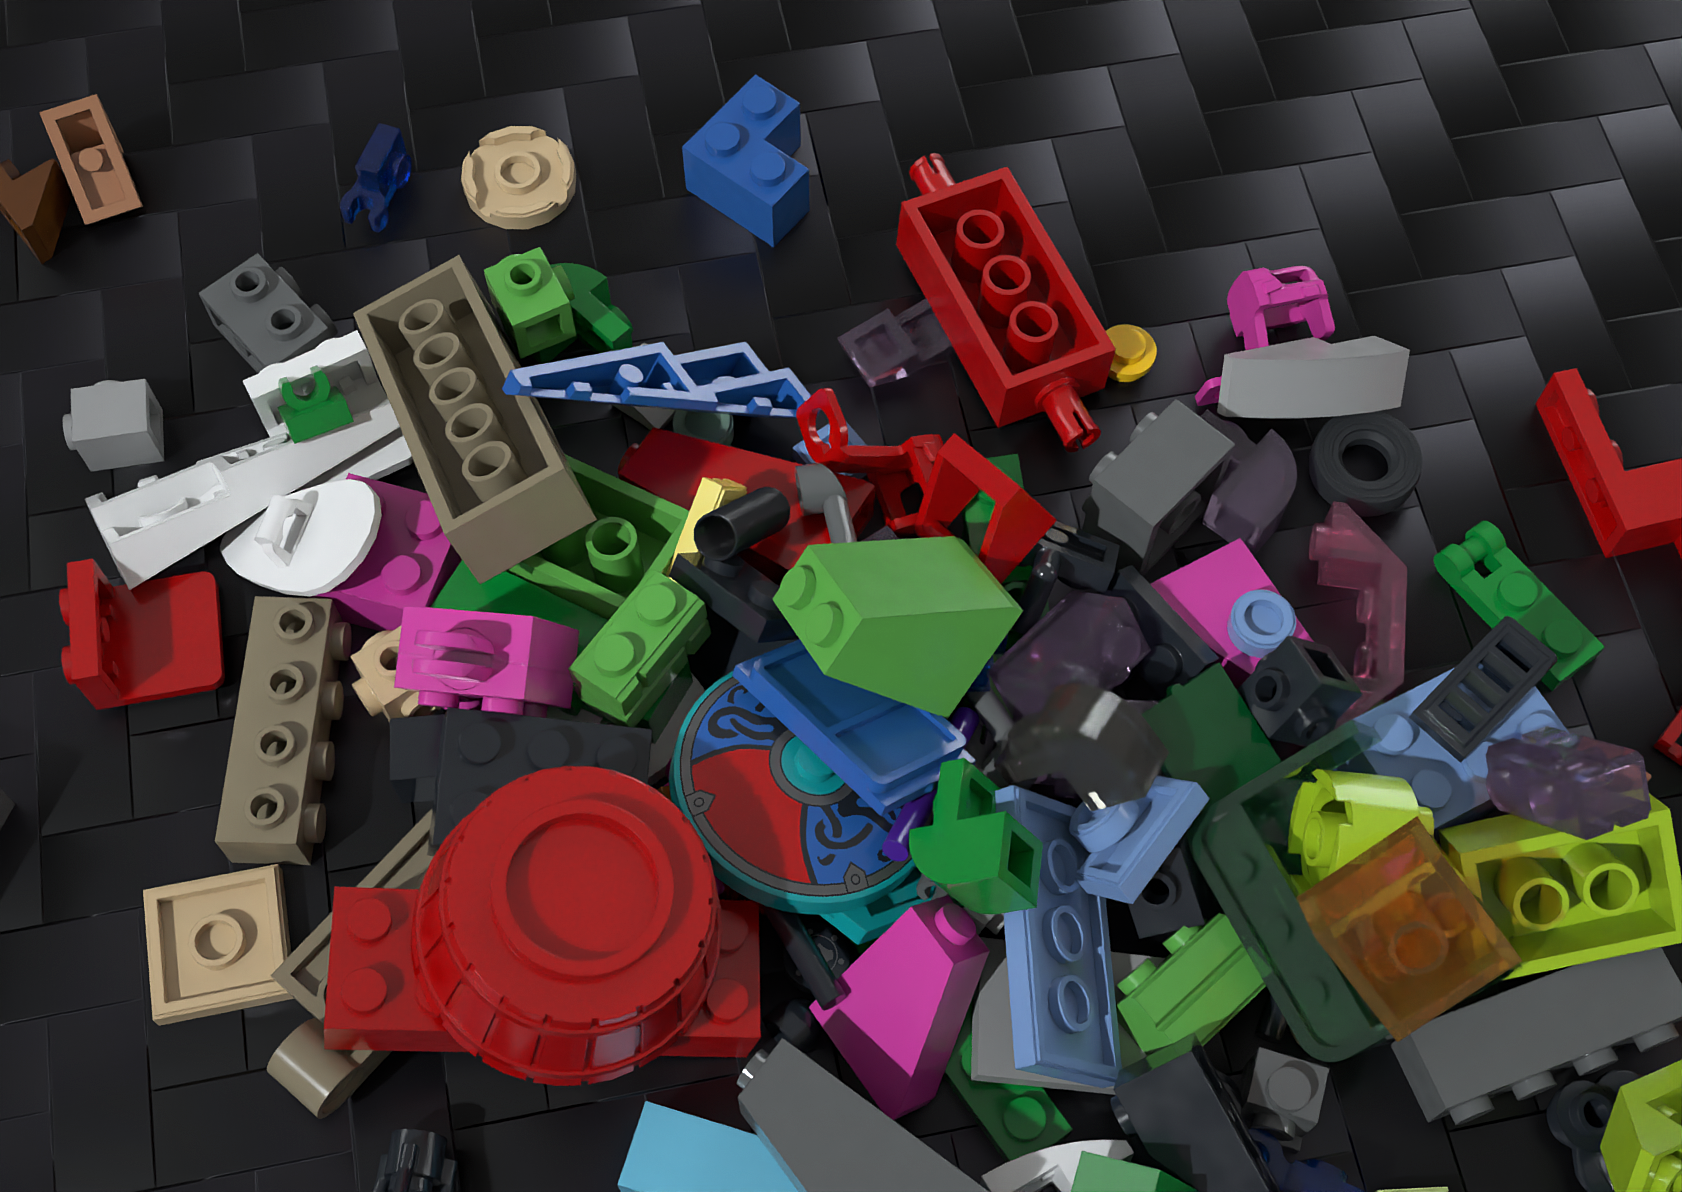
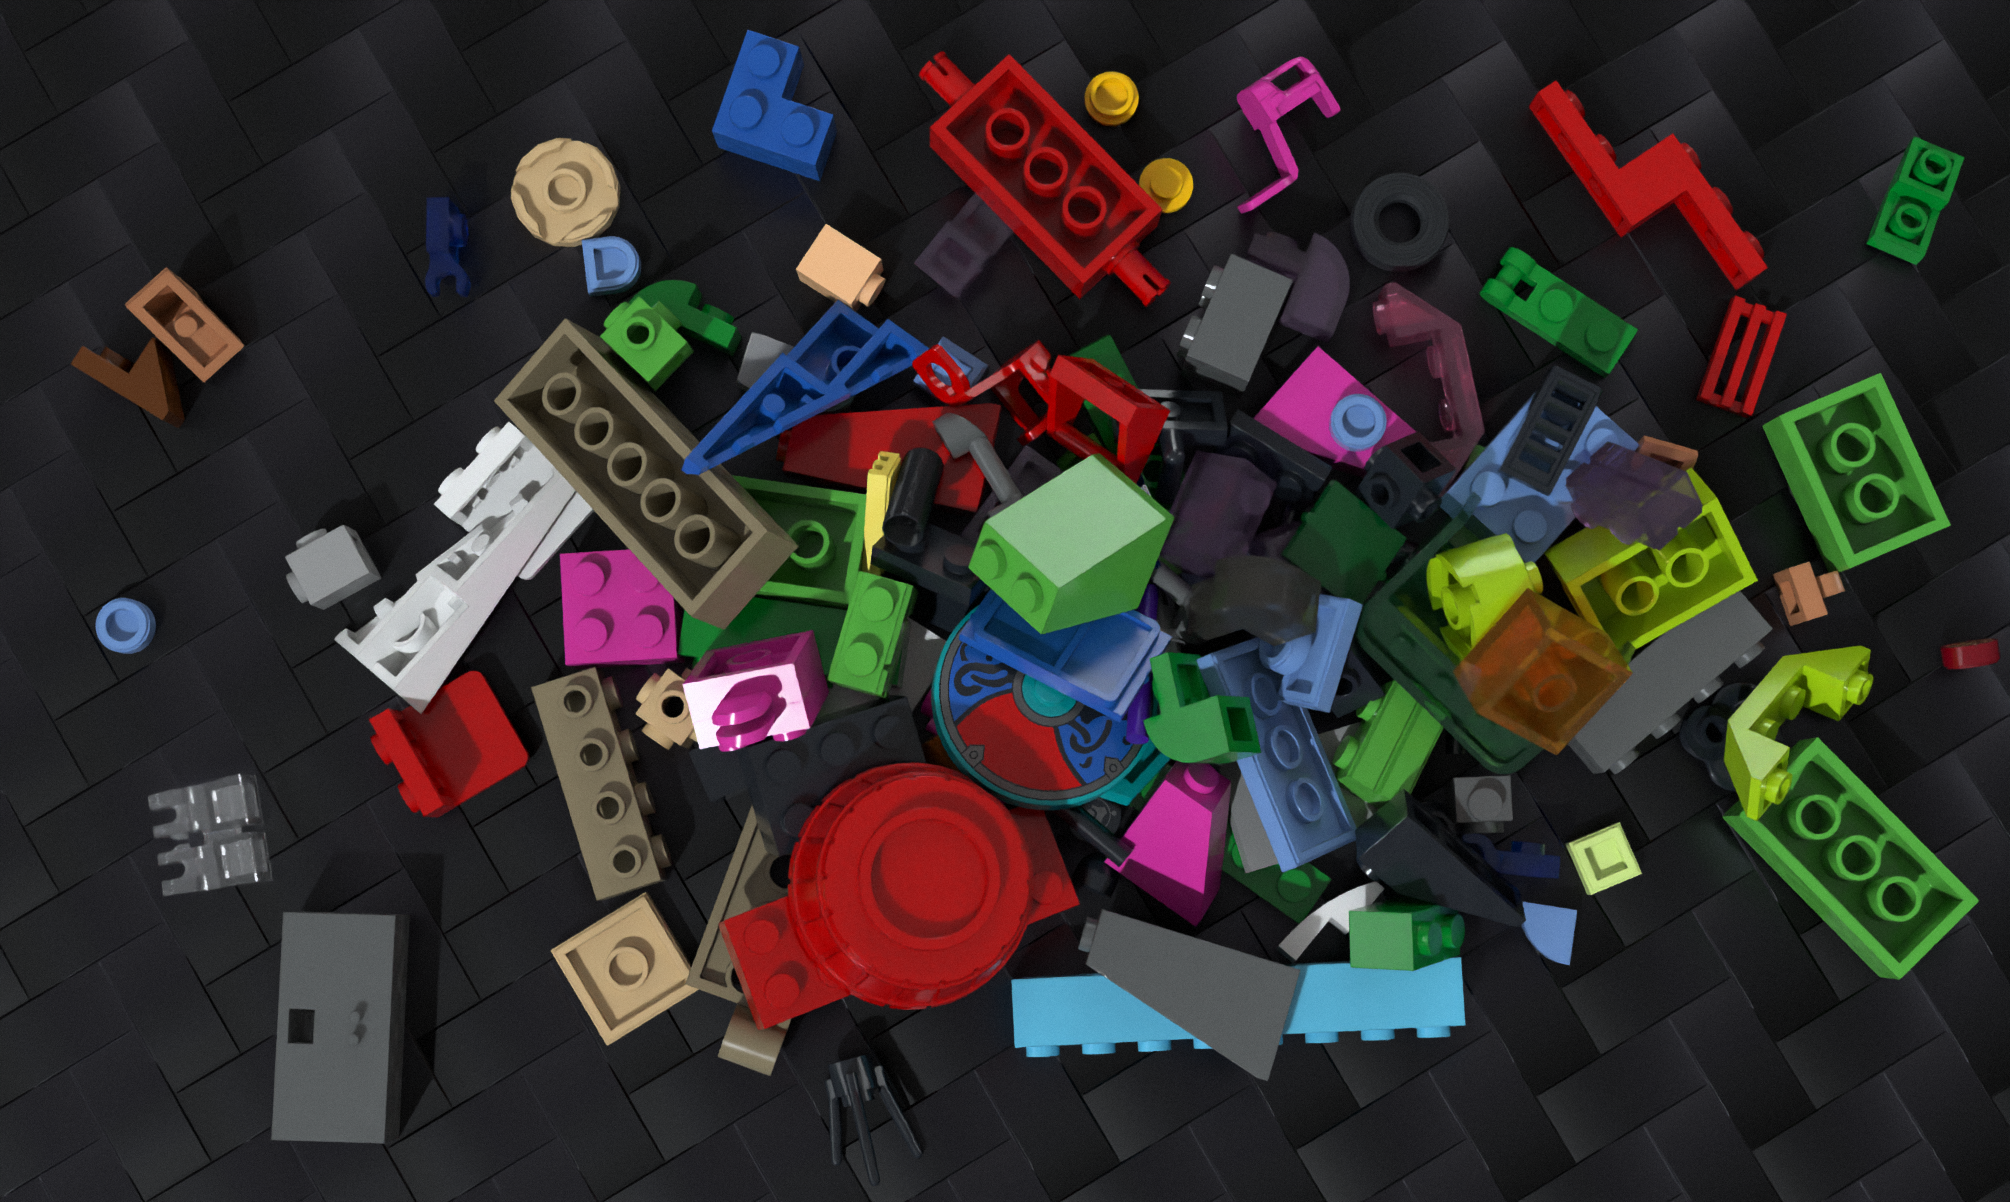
camera: 15 degrees left, 20 degrees up
dark grey brick [199,253,338,374] -> none
white shield [220,479,382,597] -> none
green tile [277,365,354,444] -> none
light grey slope [1217,336,1410,418] -> none
none -> medium blue tile [582,236,641,297]
none -> light nougat brick [796,224,886,312]
none -> yellow plate [1085,72,1139,126]

